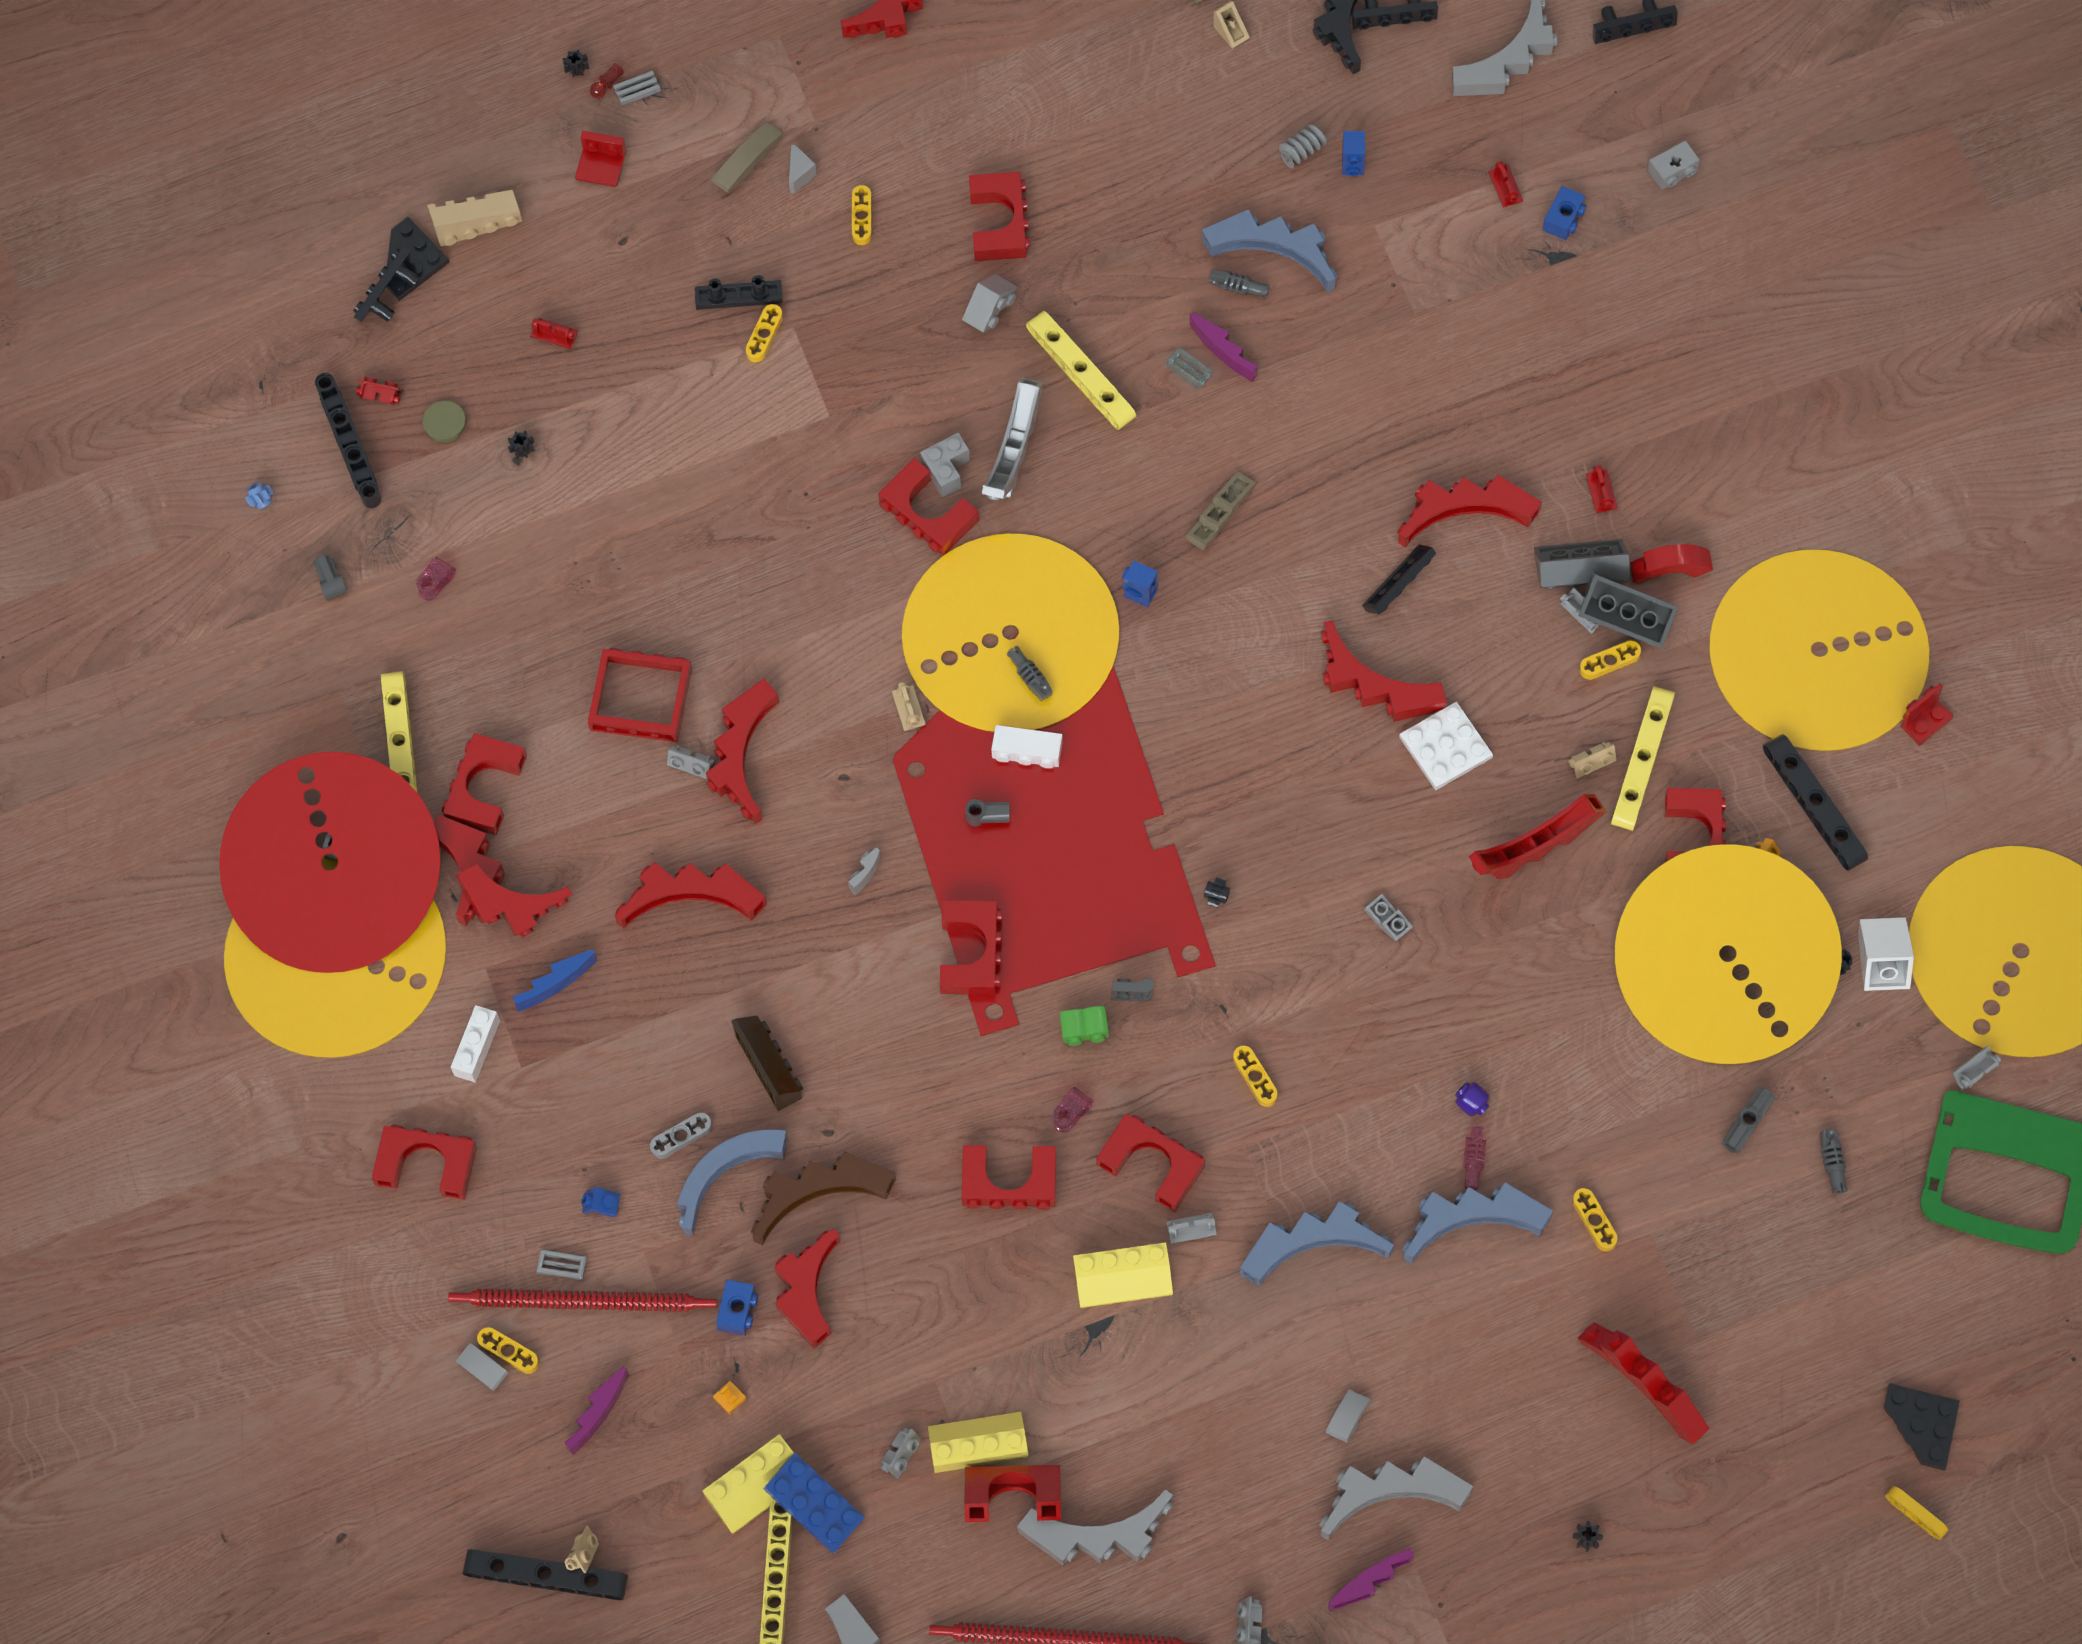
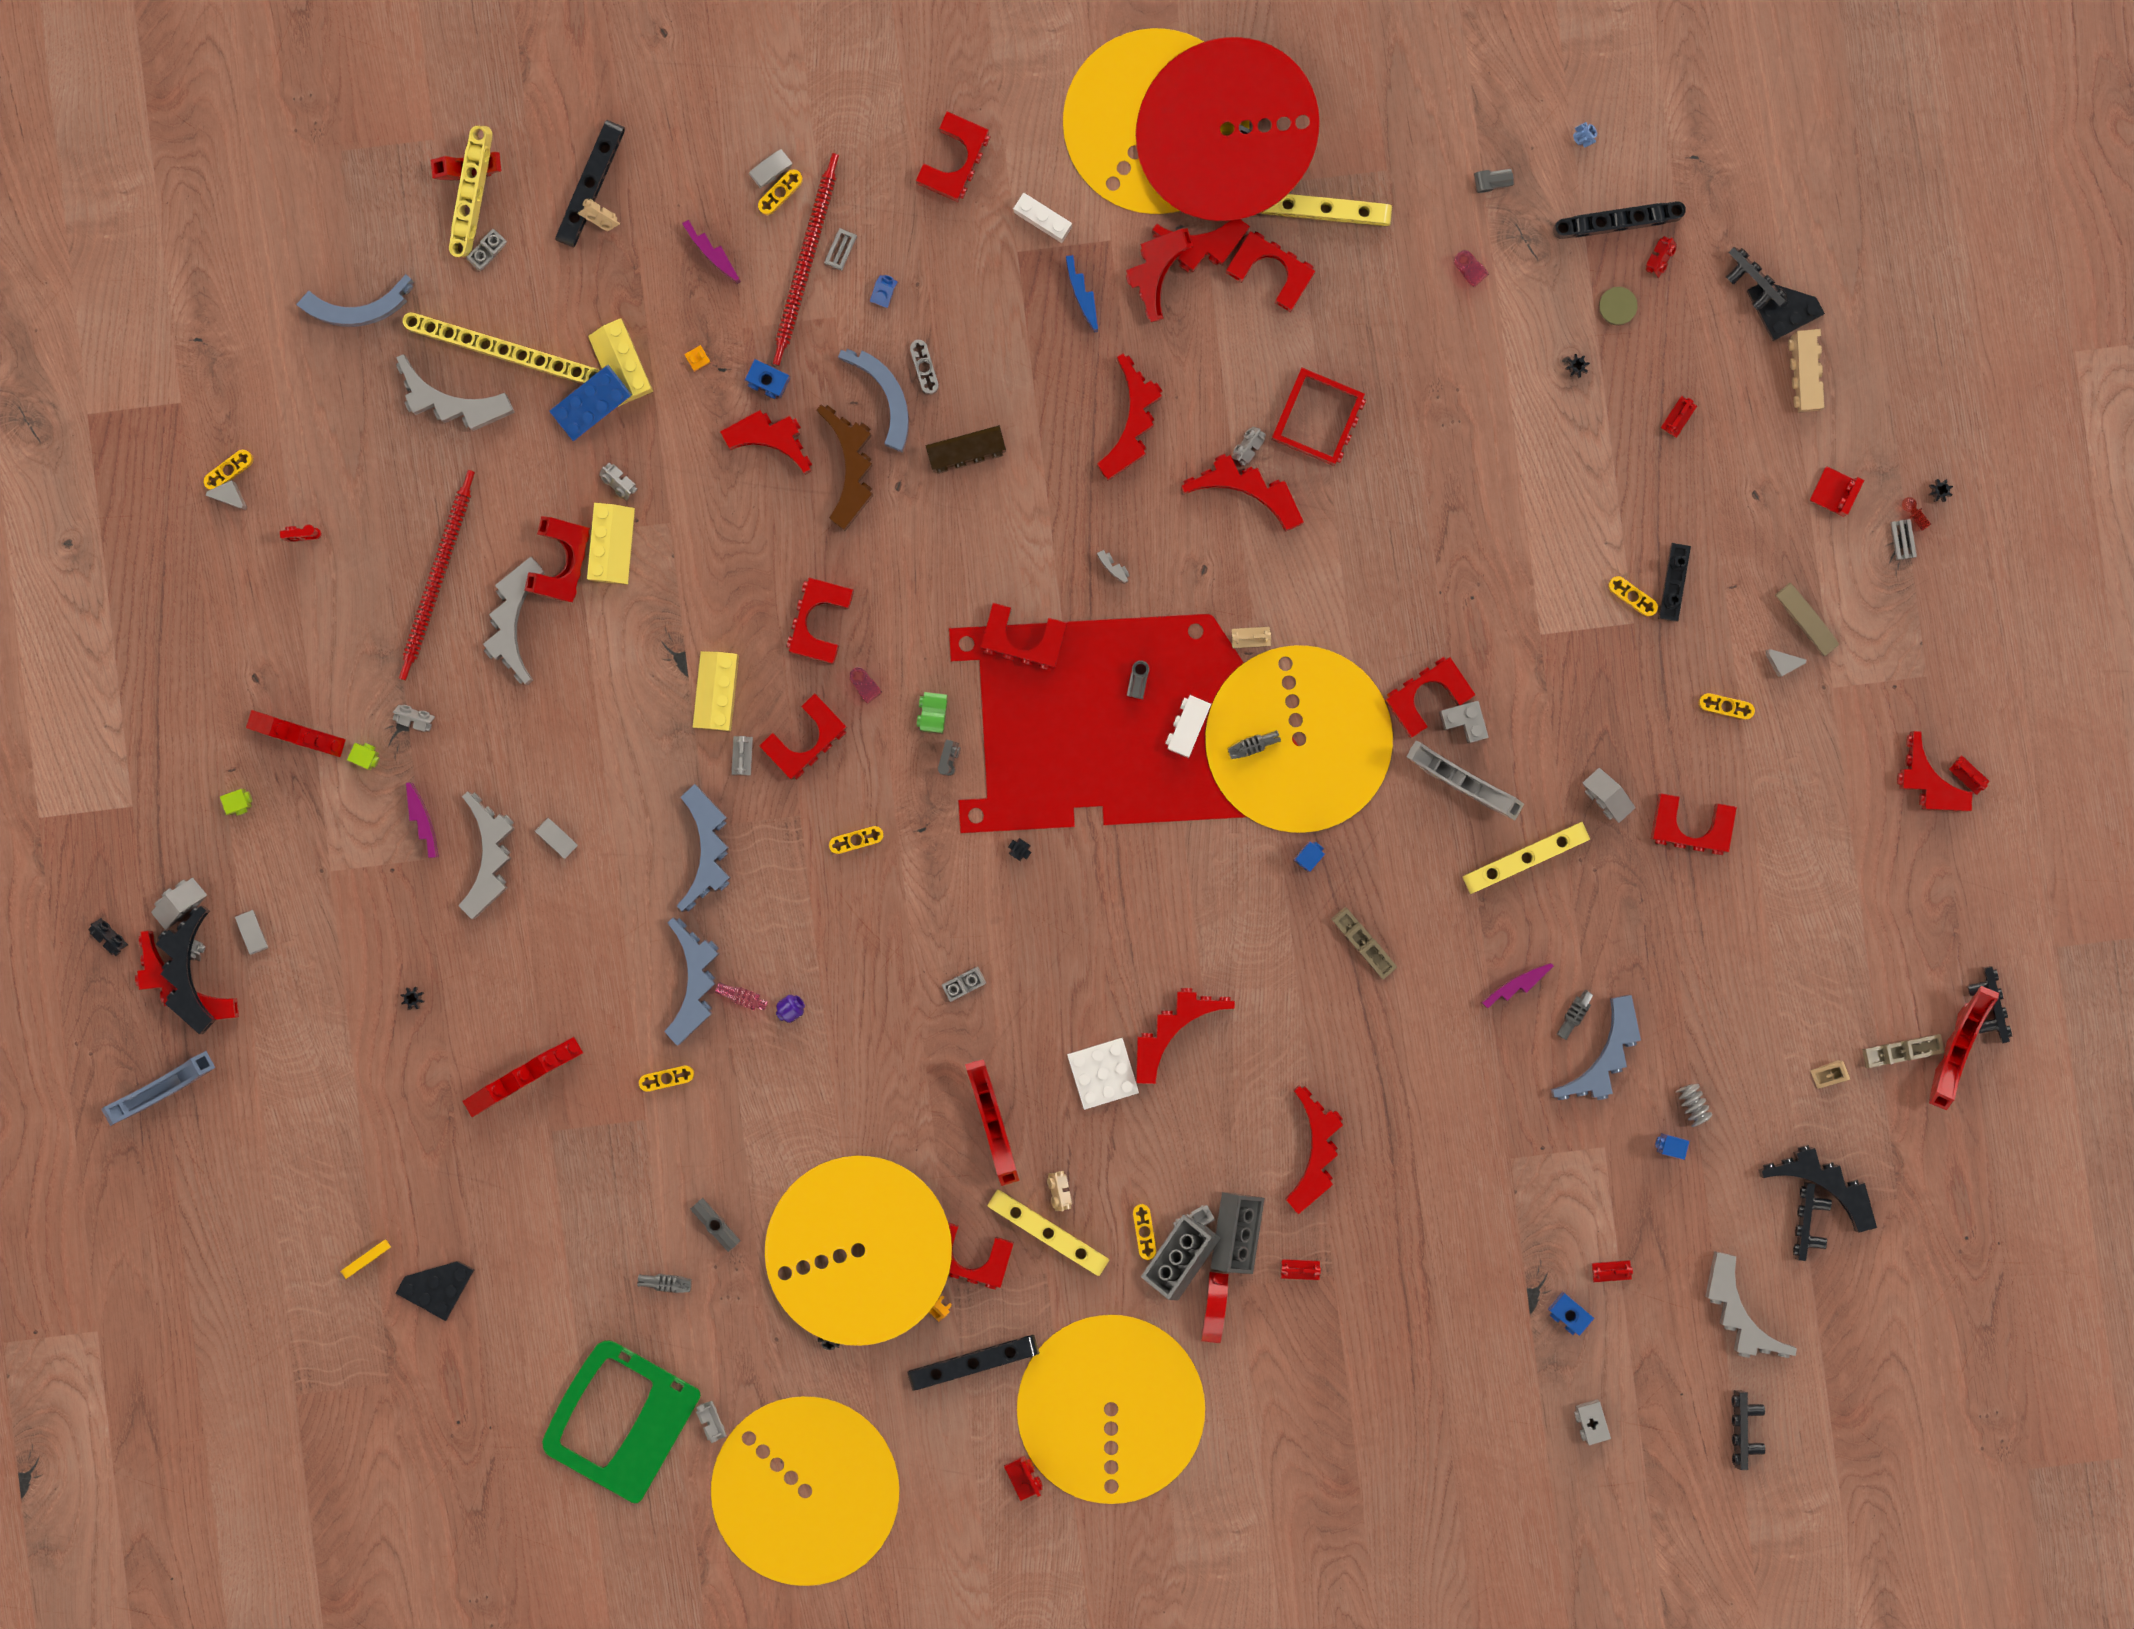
camera: 105 degrees right, 20 degrees up
clear light blue tile [1165,348,1213,390] -> none
black plate [1362,544,1436,615] -> none
white slope [1858,917,1914,991] -> none

